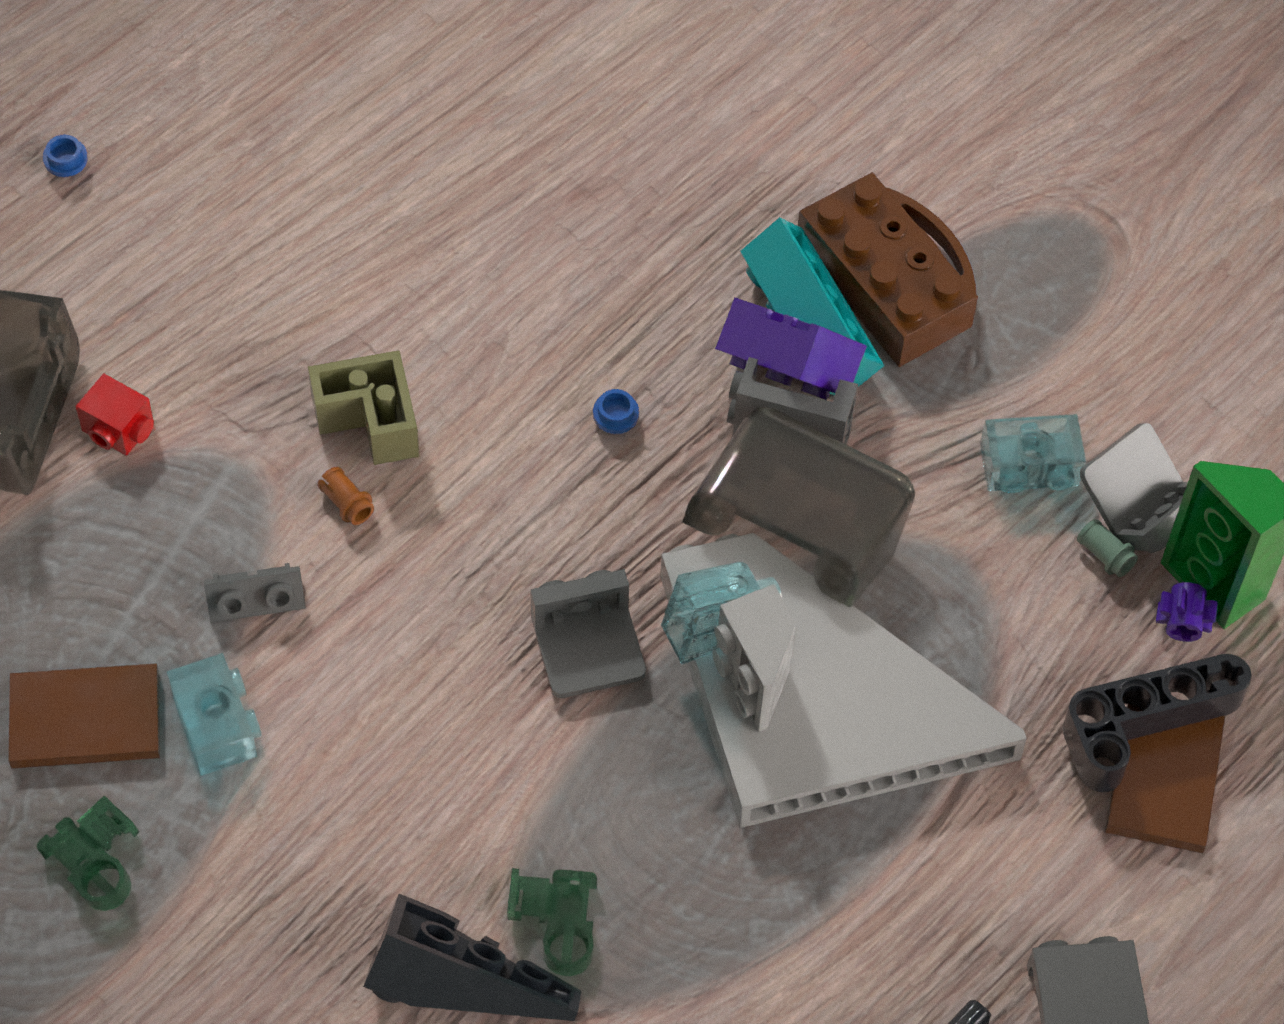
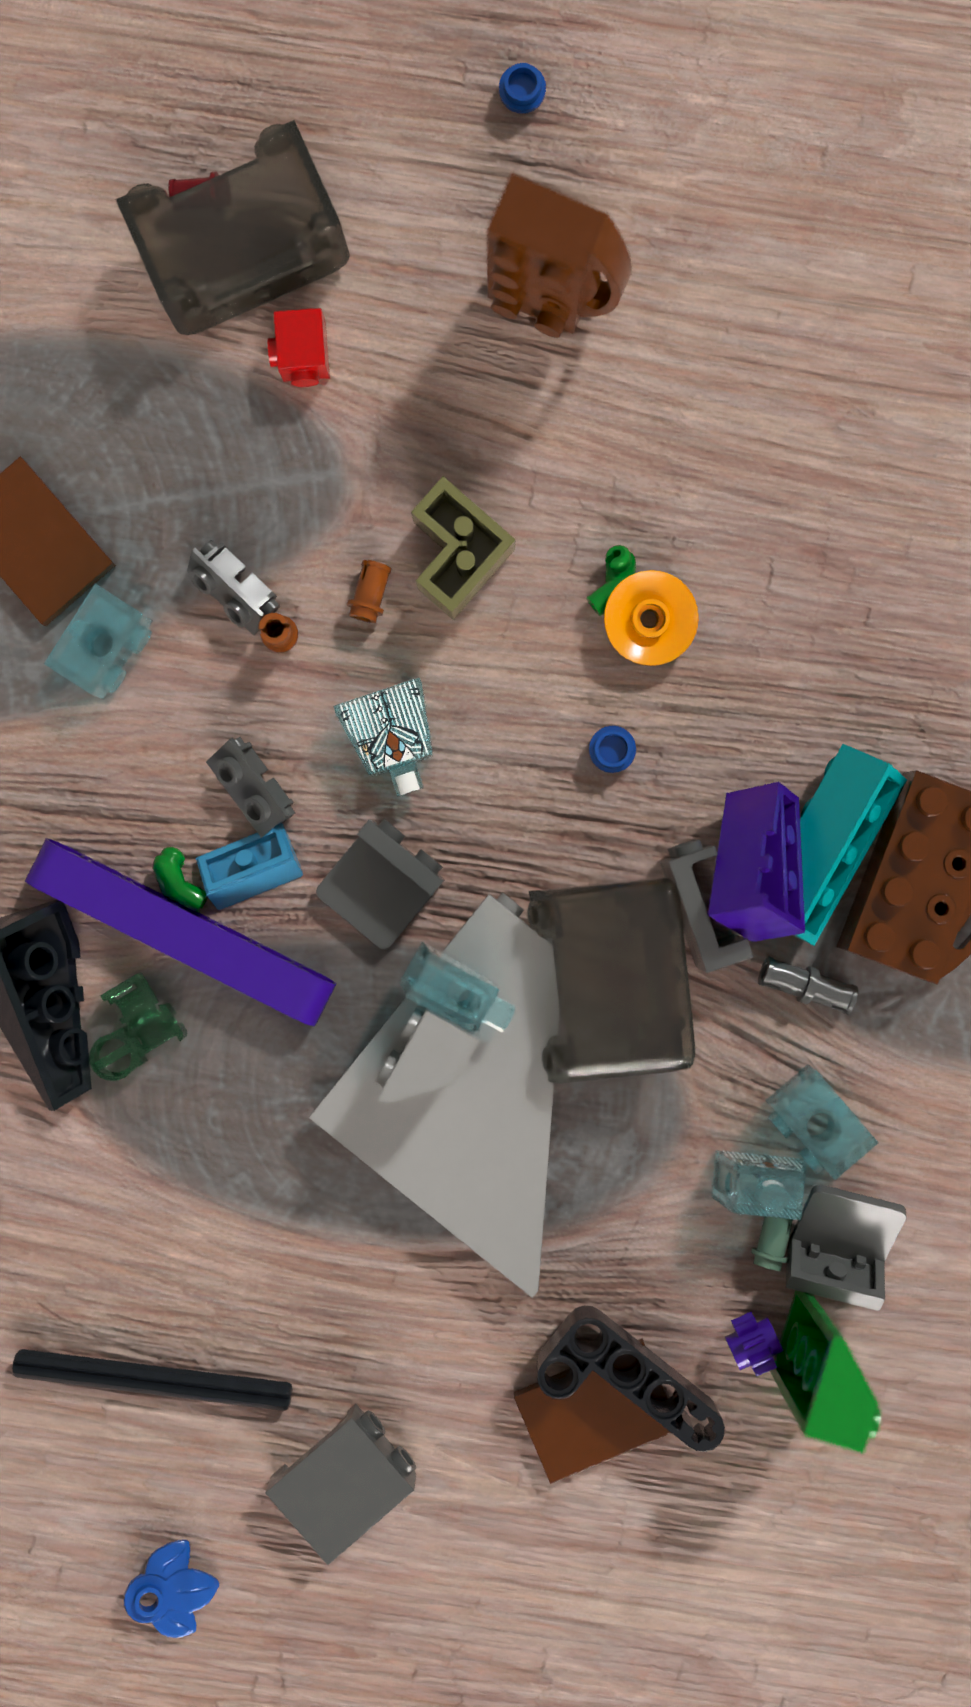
camera: 65 degrees right, 30 degrees up
none -> dark purple beam [25,838,337,1026]
none -> green arm [152,847,208,913]
none -> dark azure slope [196,823,303,910]
none -> dark grey hinge [206,737,296,838]
none -> dark orange pin [259,613,298,653]
none -> torso [333,677,434,797]
none -> reddish brown piece [487,172,632,338]
none -> green arm [586,545,636,616]
none -> light orange dish [604,570,699,666]
none -> clear light blue torso [711,1150,806,1220]
none -> dark grey pin [758,956,858,1015]

